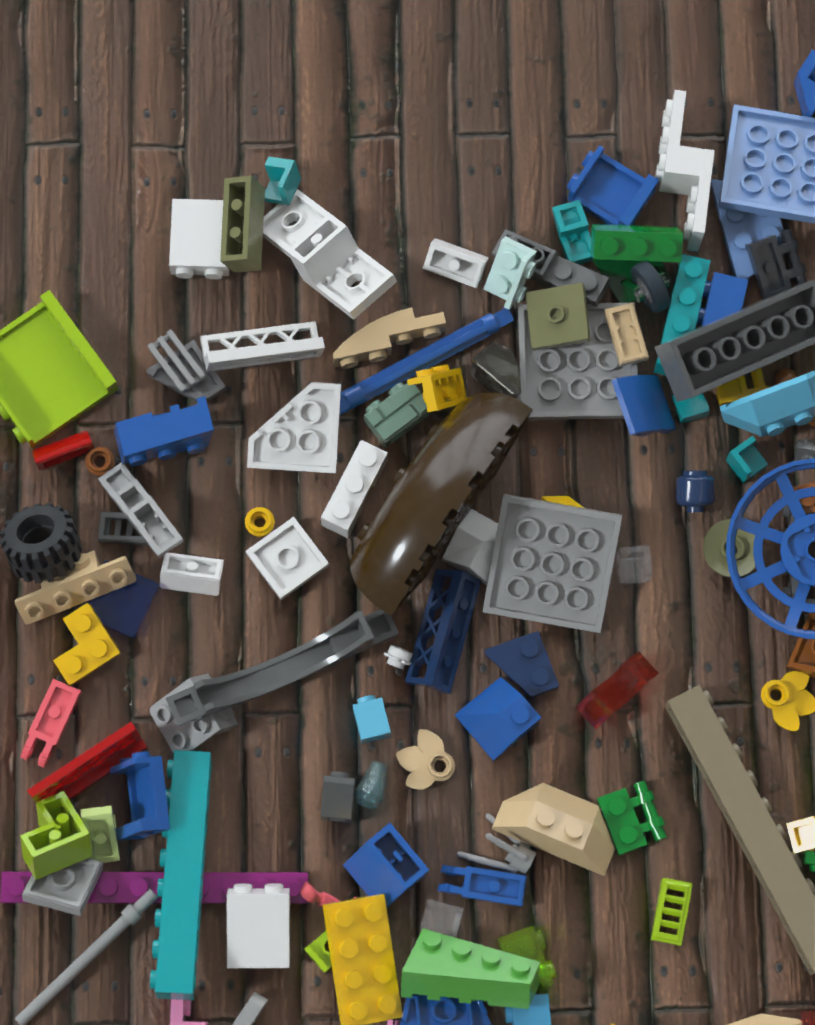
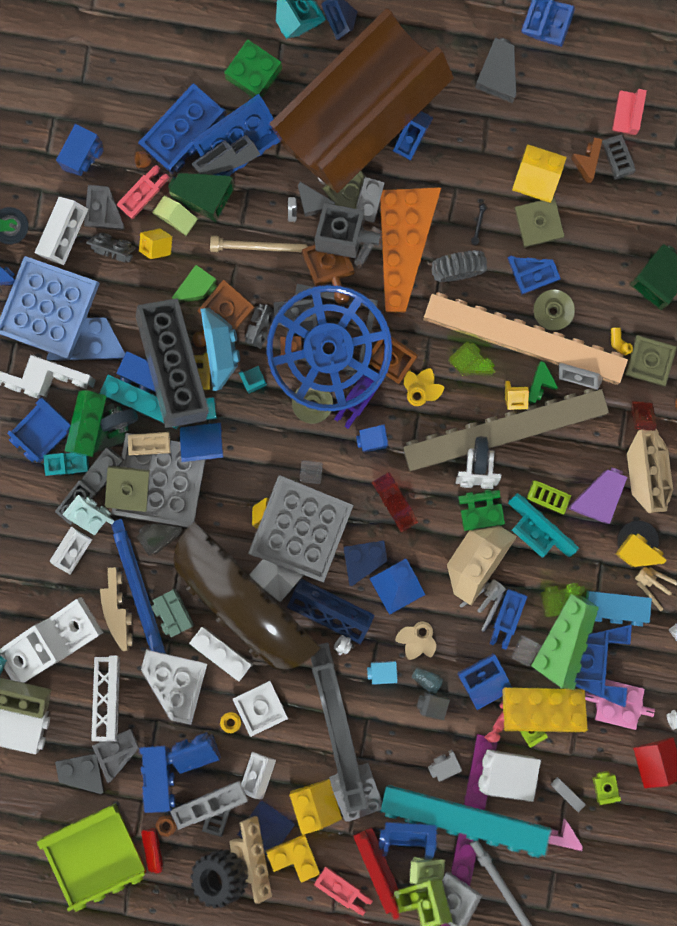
camera: 75 degrees left, 10 degrees up
light grey tile [147,329,206,394] -> none
yellow bracket [407,364,467,412] -> none
dark blue head [676,470,715,512] -> none
black plate [745,228,807,300] -> none
none -> dark grey wing [55,753,104,794]
none -> blue slope [168,732,221,774]
none -> yellow slope [290,779,342,835]
none -> dark purple hinge [334,375,382,429]
none -> blue slope [356,425,388,452]
none -> light grey brick [428,750,462,782]
none -> white plate [456,436,501,489]
none -> teal bracket [508,493,579,558]
none -> medium lavender slope [568,468,627,524]

